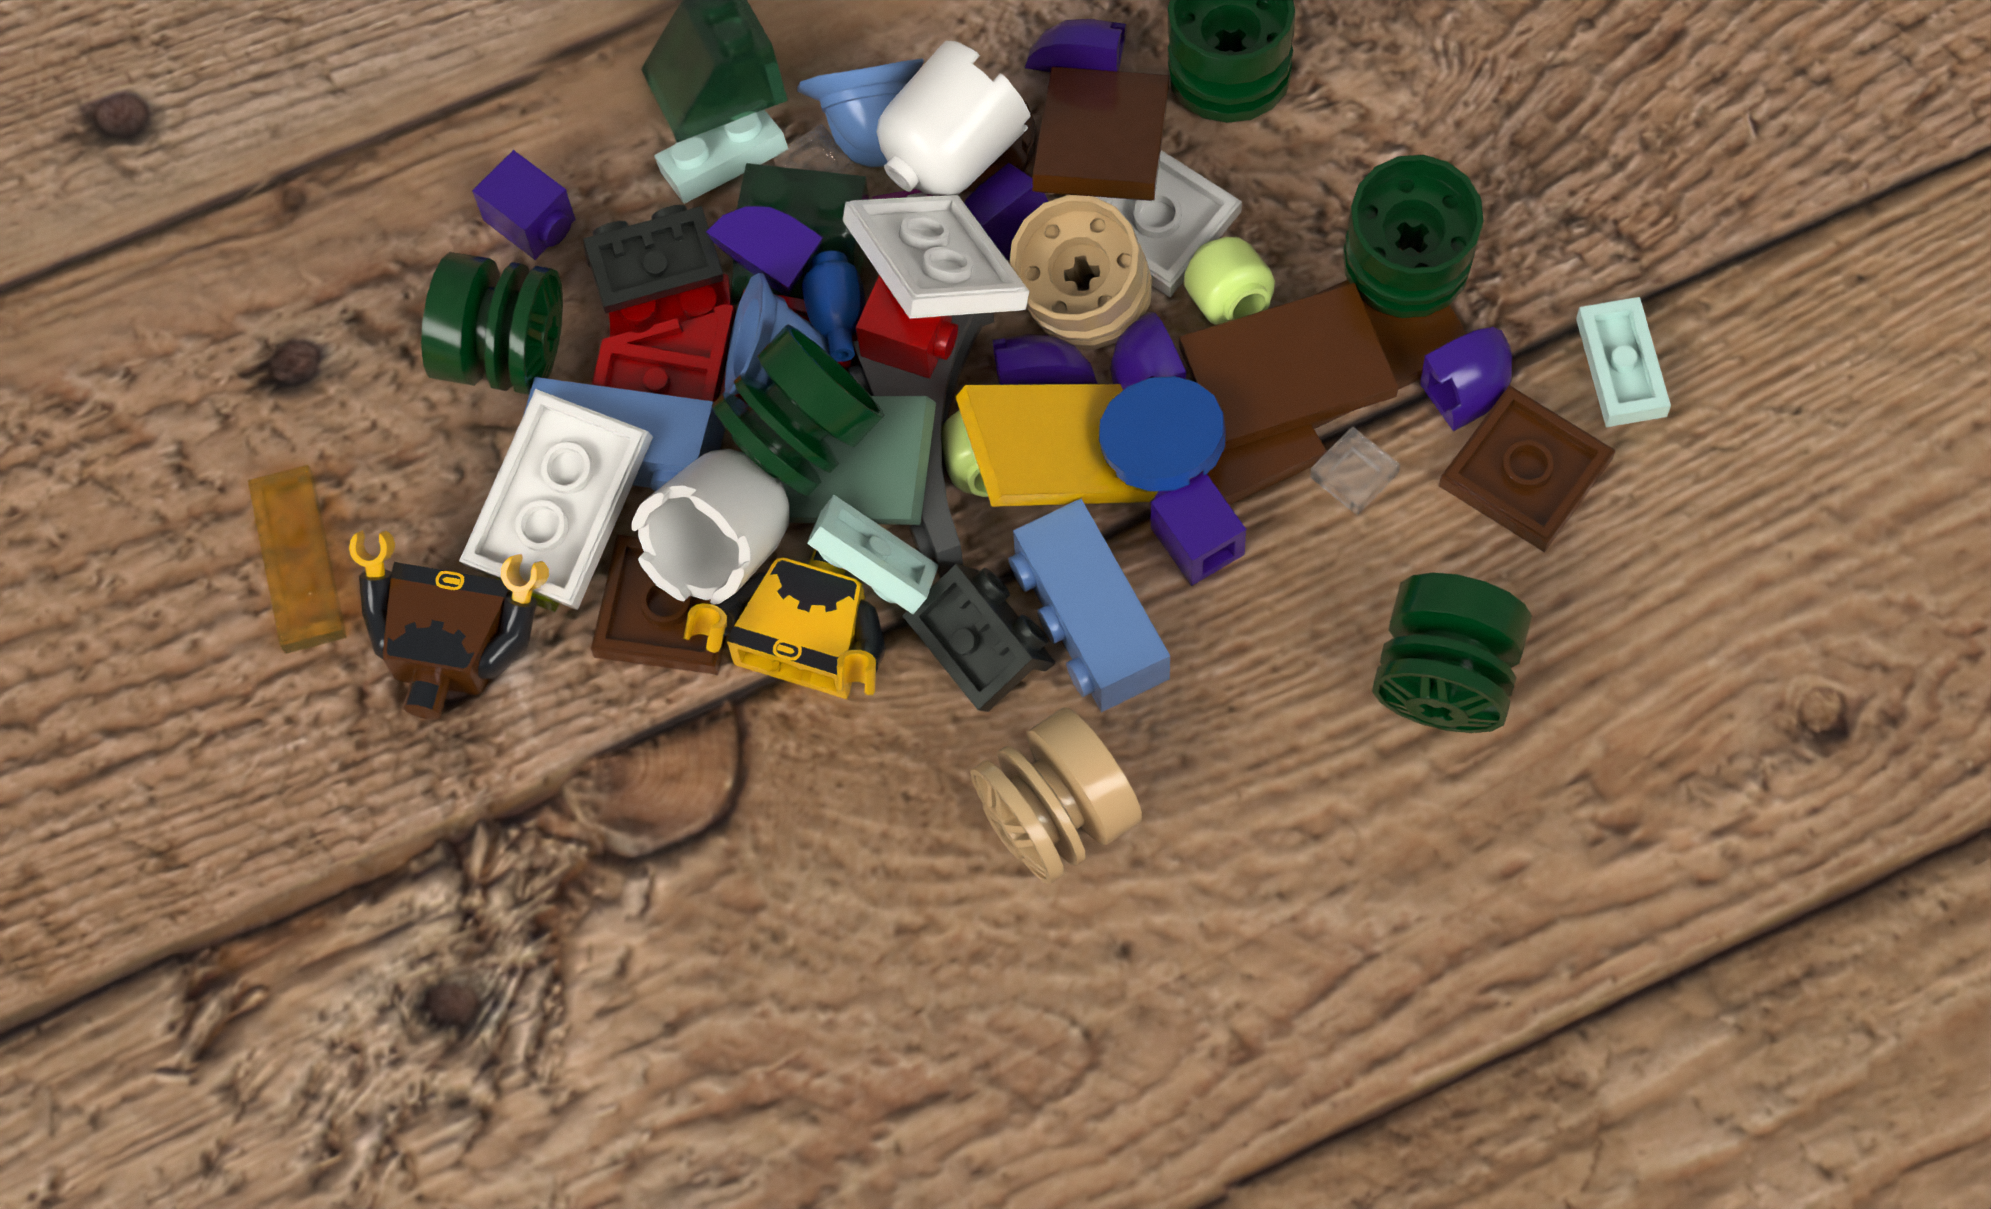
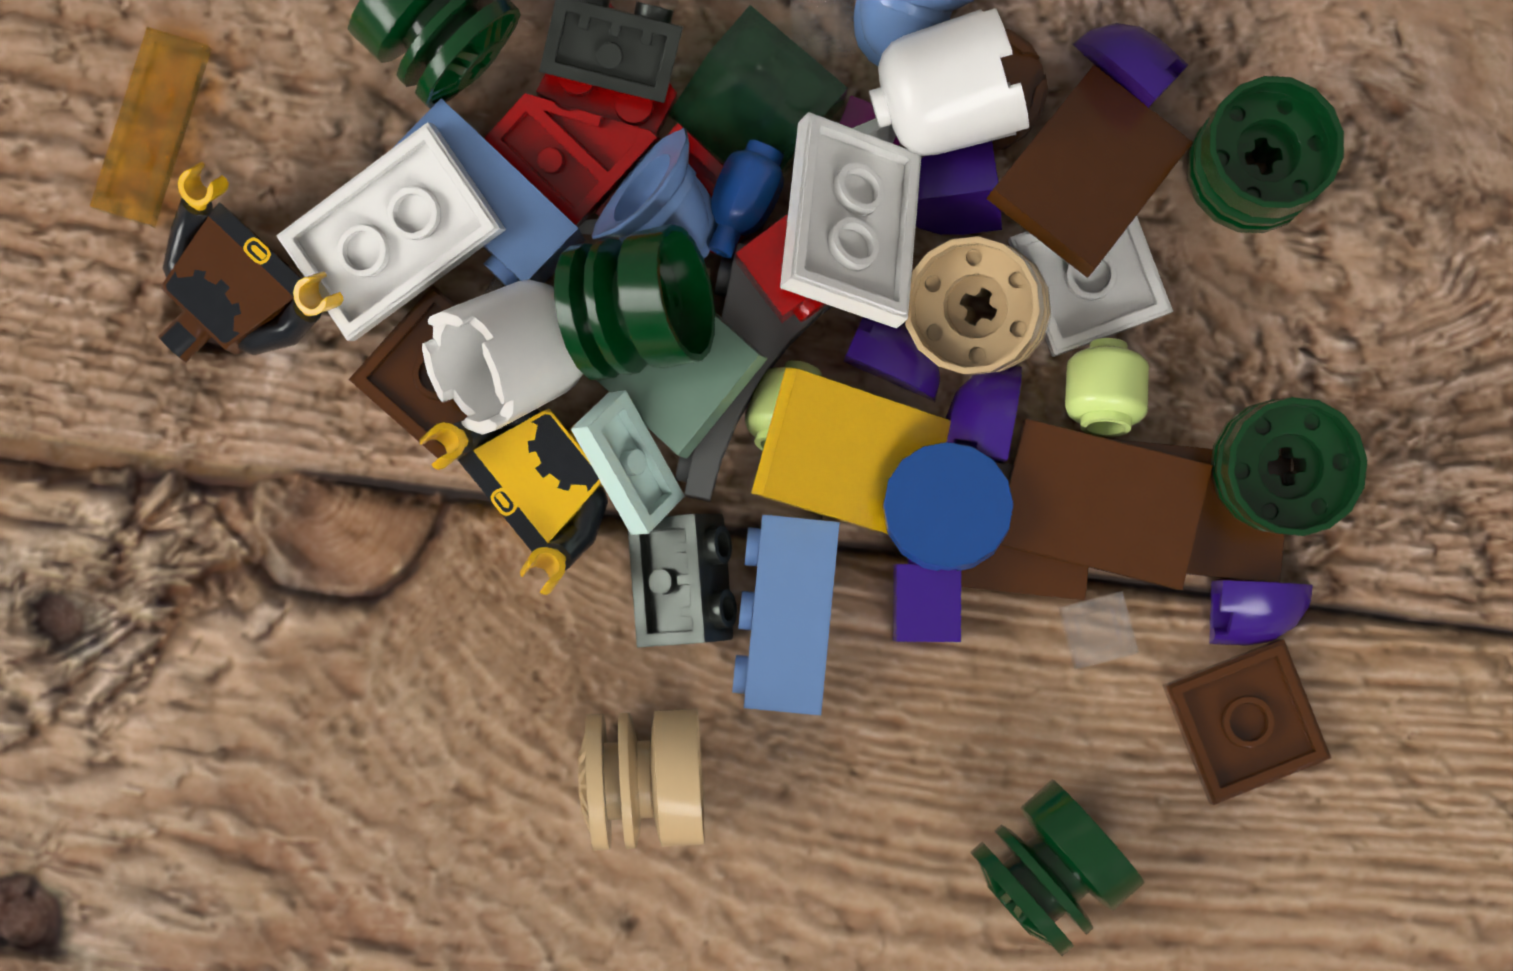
camera: 20 degrees right, 20 degrees up
dark purple brick [706,206,823,297] -> none
light aqua plate [1576,297,1671,427] -> none

